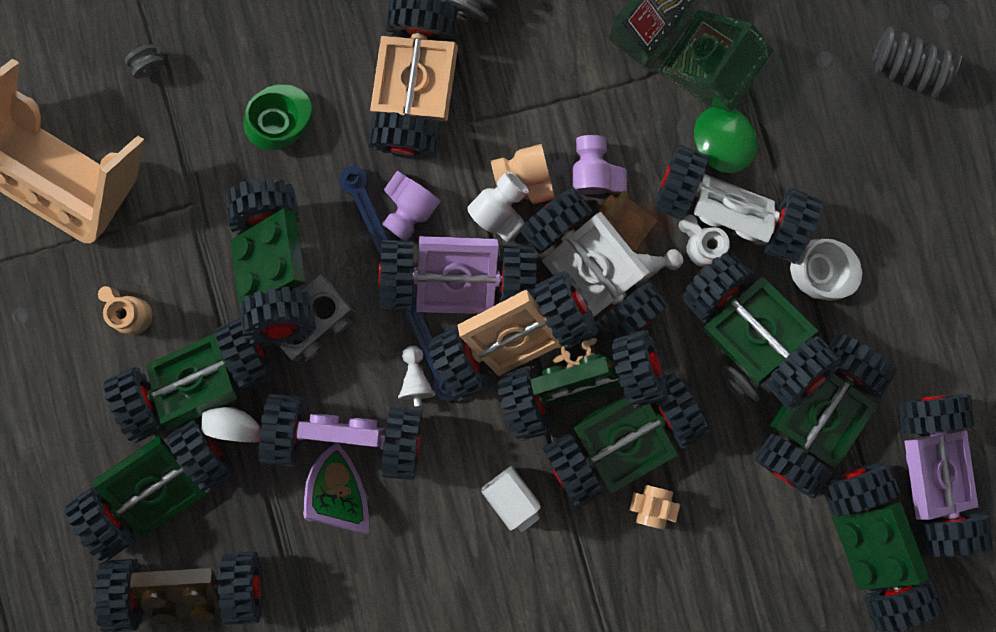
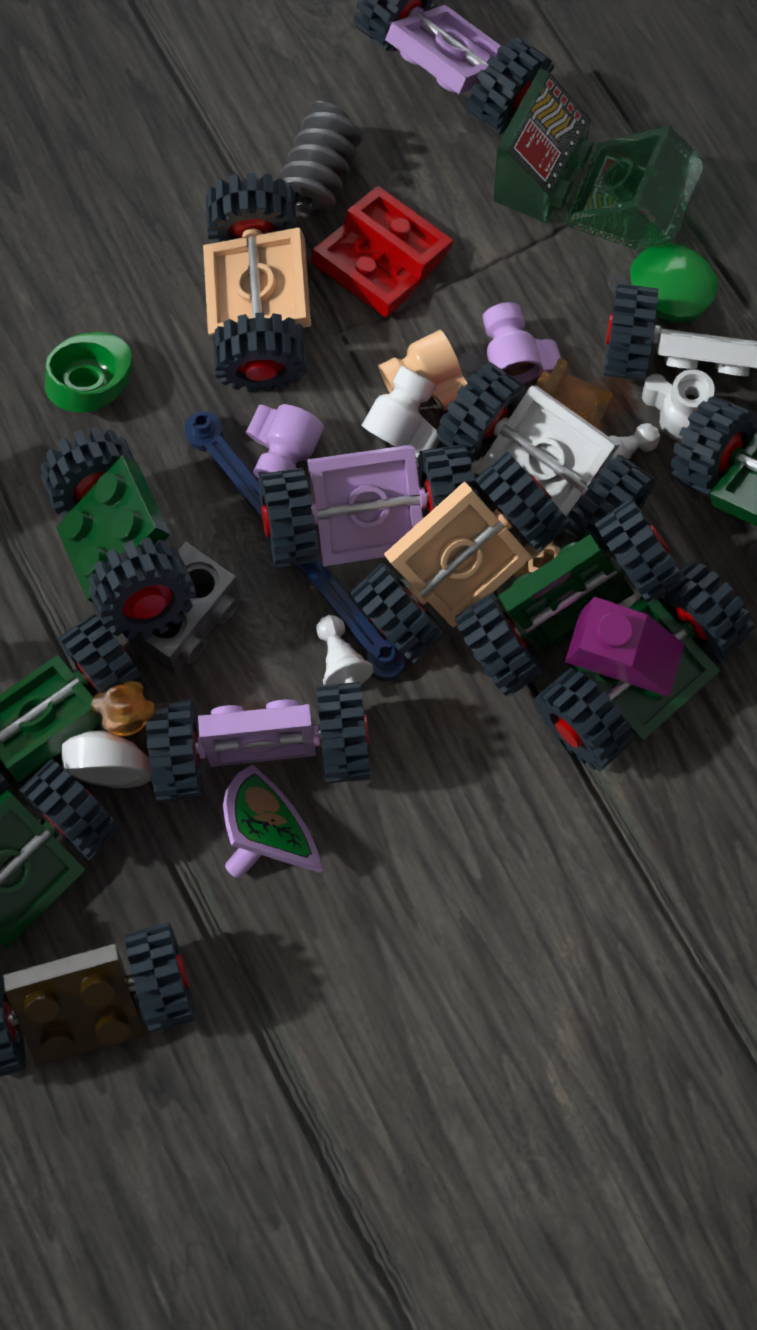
camera: 10 degrees left, 15 degrees down
white brick [481,466,541,532] -> none
light nougat gear [630,485,680,530] -> none
none -> clear orange plate [91,681,155,736]
none -> red slope [311,186,454,318]
none -> magenta slope [565,597,684,697]

